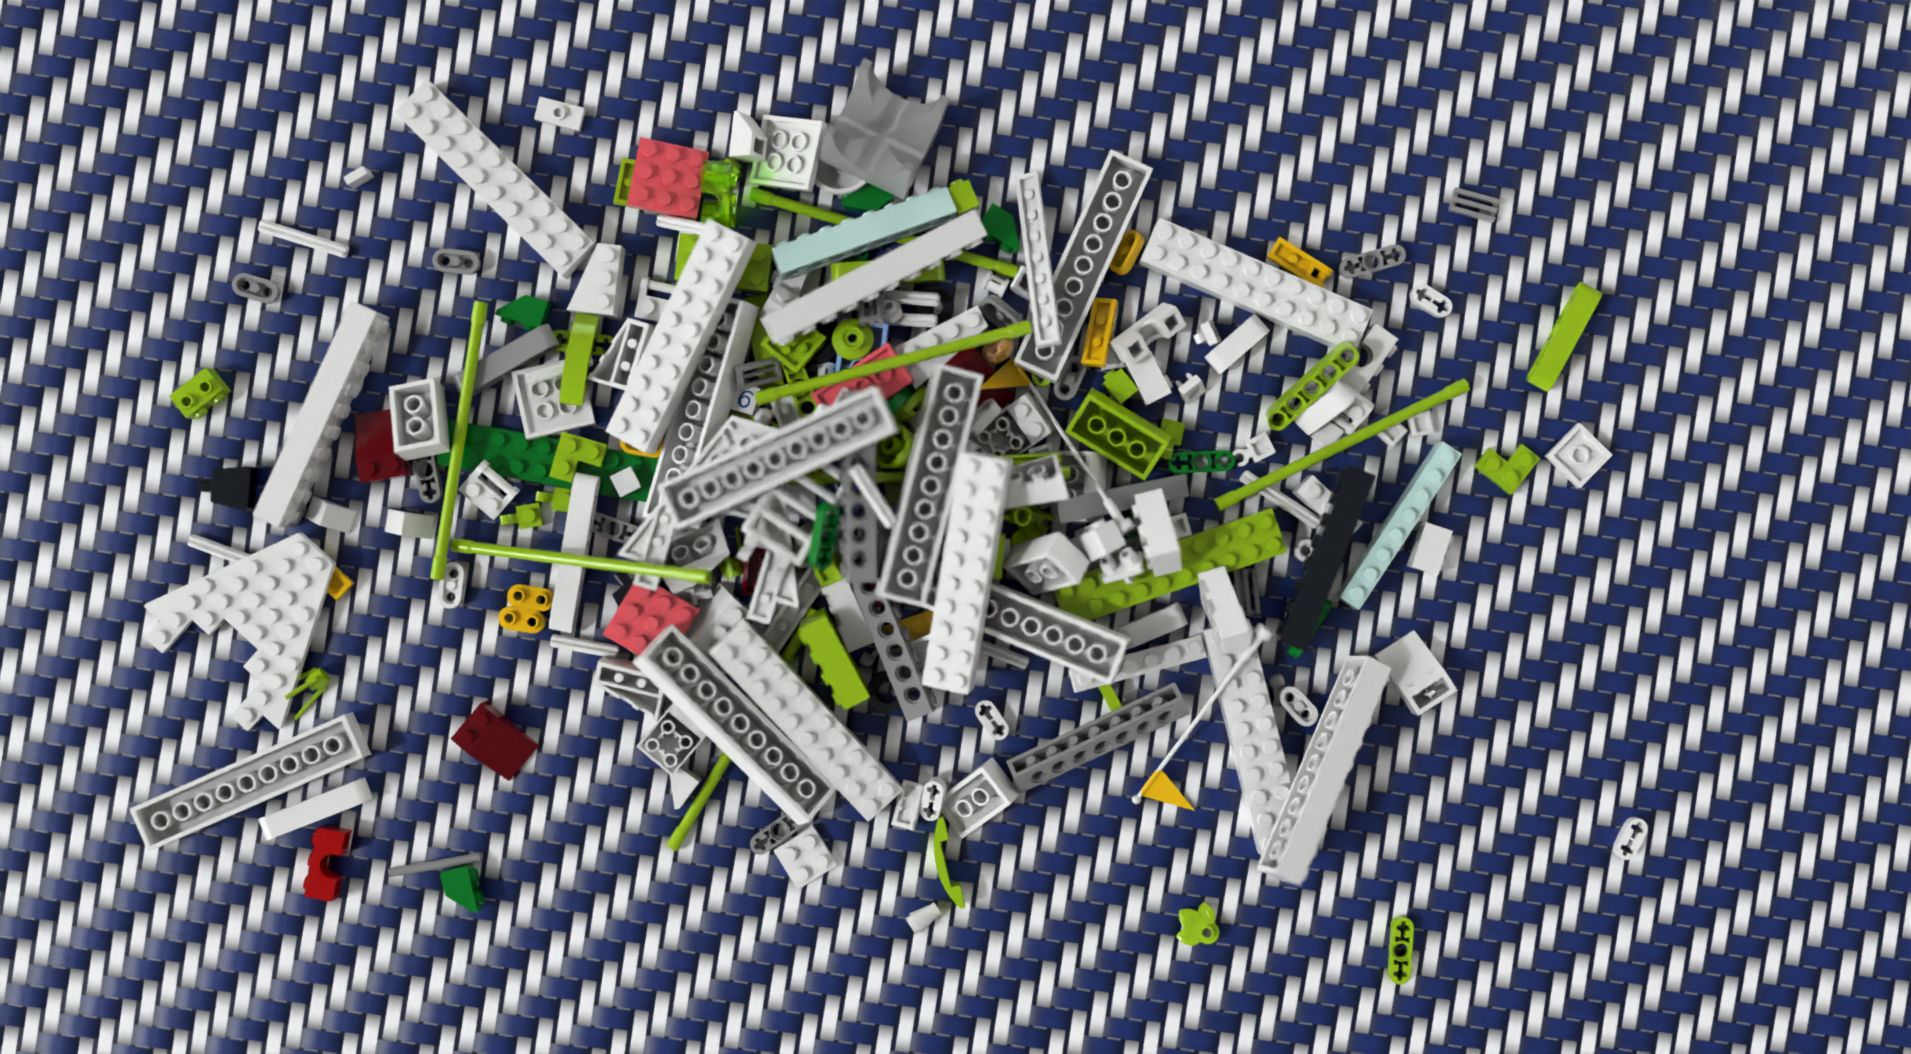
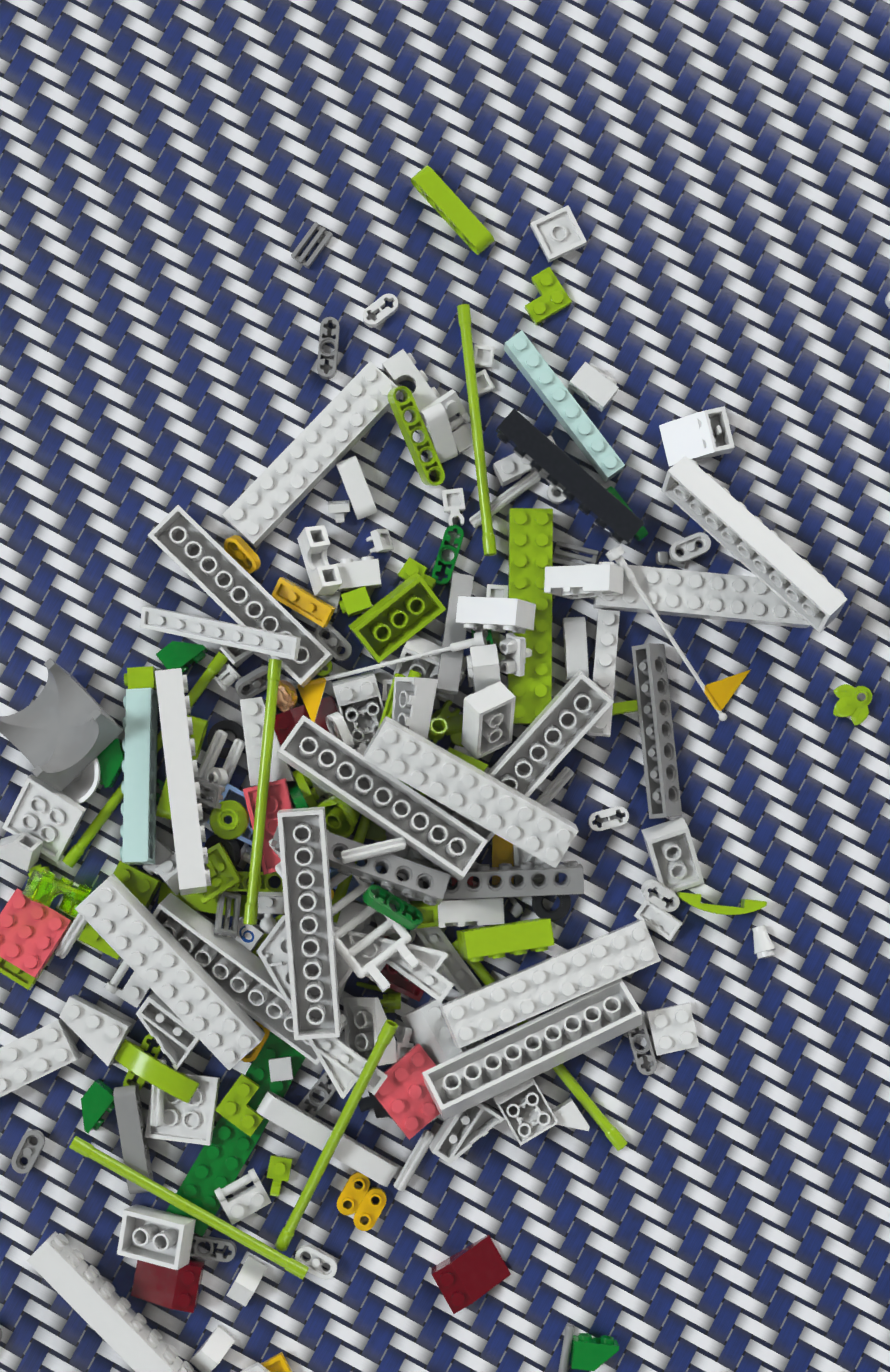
camera: 75 degrees left, 5 degrees down
lime plate [535,487,572,512] -> none
yellow plate [1266,237,1333,288] -> none

